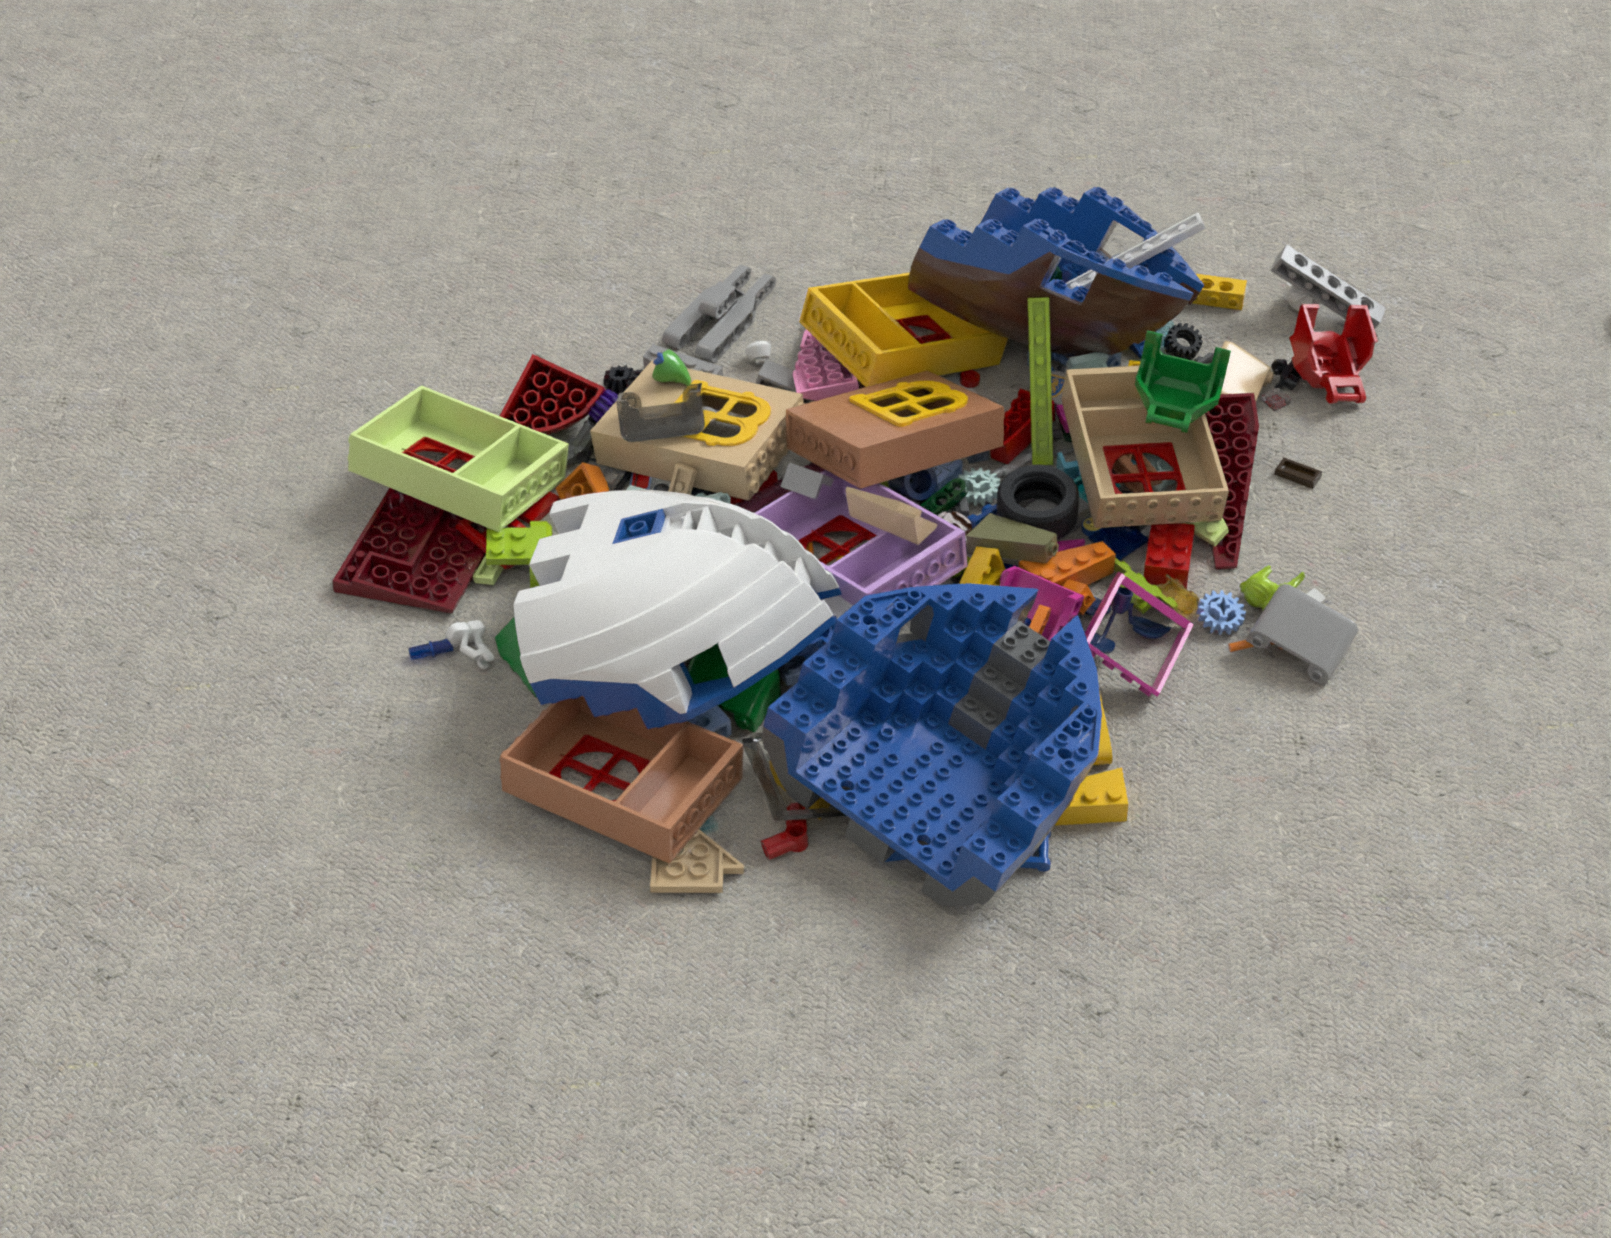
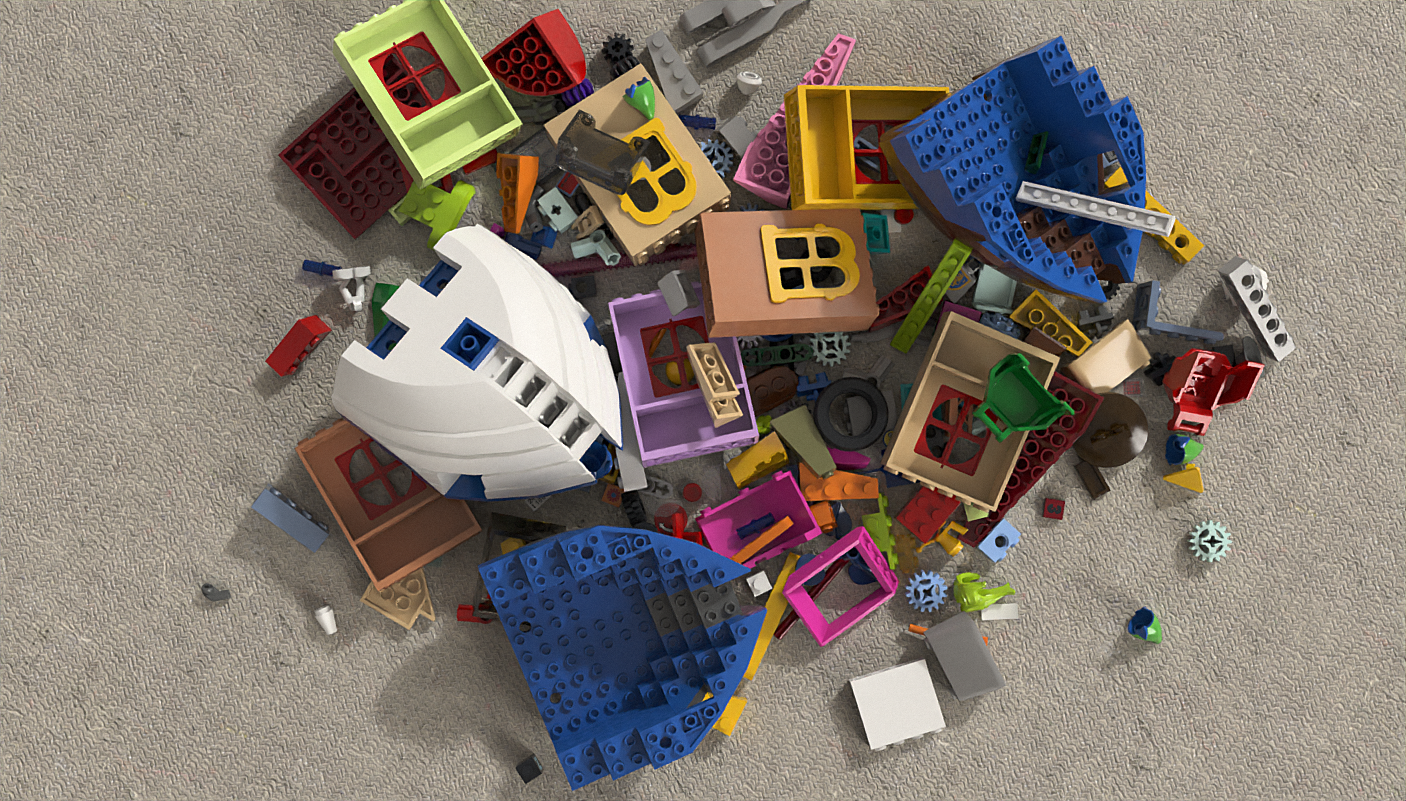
camera: 30 degrees right, 40 degrees up
medium azure panel [1056,452,1081,480] -> none
none -> dark grey arm [201,583,231,602]
none -> sand blue wedge [251,483,330,553]
none -> red wedge [265,315,332,377]
none -> white cone [314,605,337,635]
none -> black brick [515,753,544,784]
none -> dark red axle [773,559,850,640]
none -> white panel [849,657,946,751]
none -> yellow piece [916,521,968,557]
none -> light blue brick [975,518,1021,562]
none -> dark red tile [1042,498,1065,520]
none -> dark brown bracket [1072,392,1148,468]
none -> blue hat [1127,606,1162,644]
none -> sand blue bracket [1132,280,1224,344]
none -> yellow piece [1163,463,1204,493]
none -> blue hat [1165,434,1204,466]
none -> light aqua gear [1187,520,1232,562]

